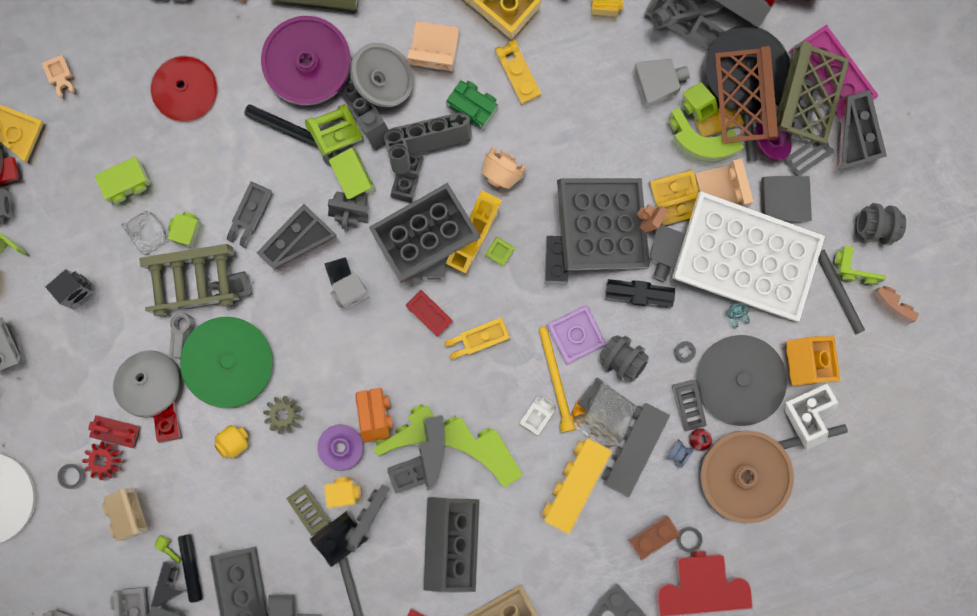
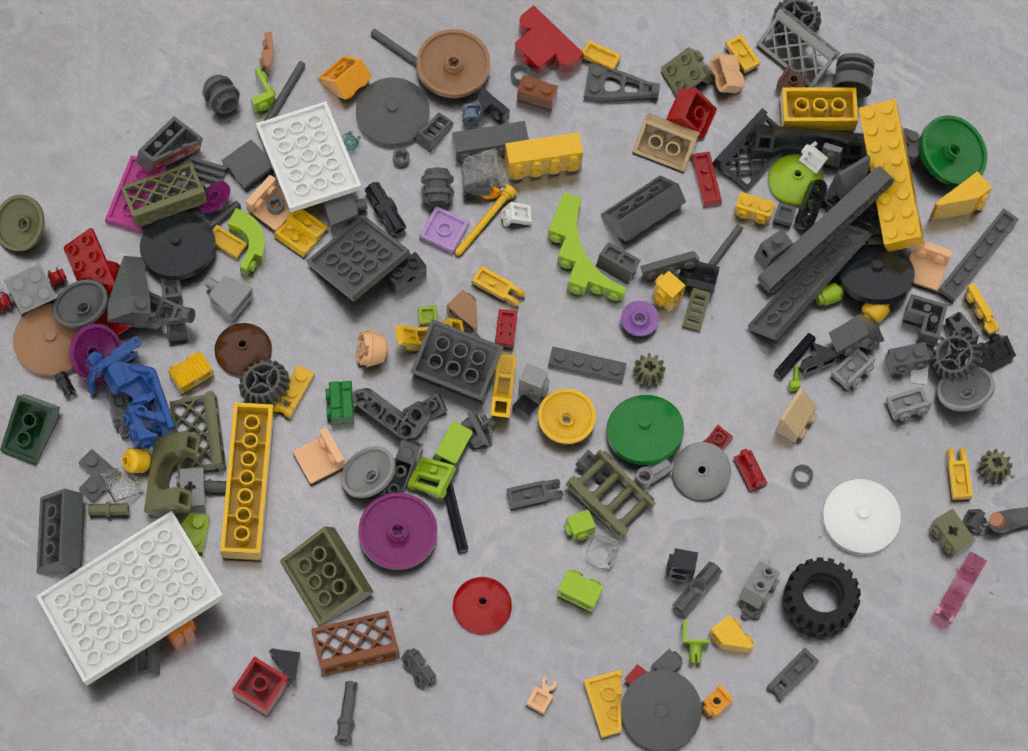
camera: 135 degrees left, 15 degrees down
red gear [82,441,123,480] -> none
yellow head [213,425,249,459] -> none
dark grey wedge [257,204,337,269] -> none
orange brick [355,388,393,442] -> none
dark grey slope [418,415,445,490] -> none
nougat tile [637,205,668,233] -> none
lime brick [682,82,719,123] -> none
red cone [690,428,712,451] -> none
dark orange fence [715,46,778,144] -> none
white brick [785,384,838,450] -> none
none -> reddish brown dish [214,323,272,377]
none -> dark grey gear [238,358,291,406]
none -> dark grey bush [267,196,284,215]
none -> medium nougat slope [447,290,477,333]
none -> black slope [480,87,510,123]
none -> yellow arch [490,353,517,418]
none -> yellow dish [538,388,596,444]
none -> dark grey plate [548,346,627,383]
none -> dark grey piece [672,561,722,616]

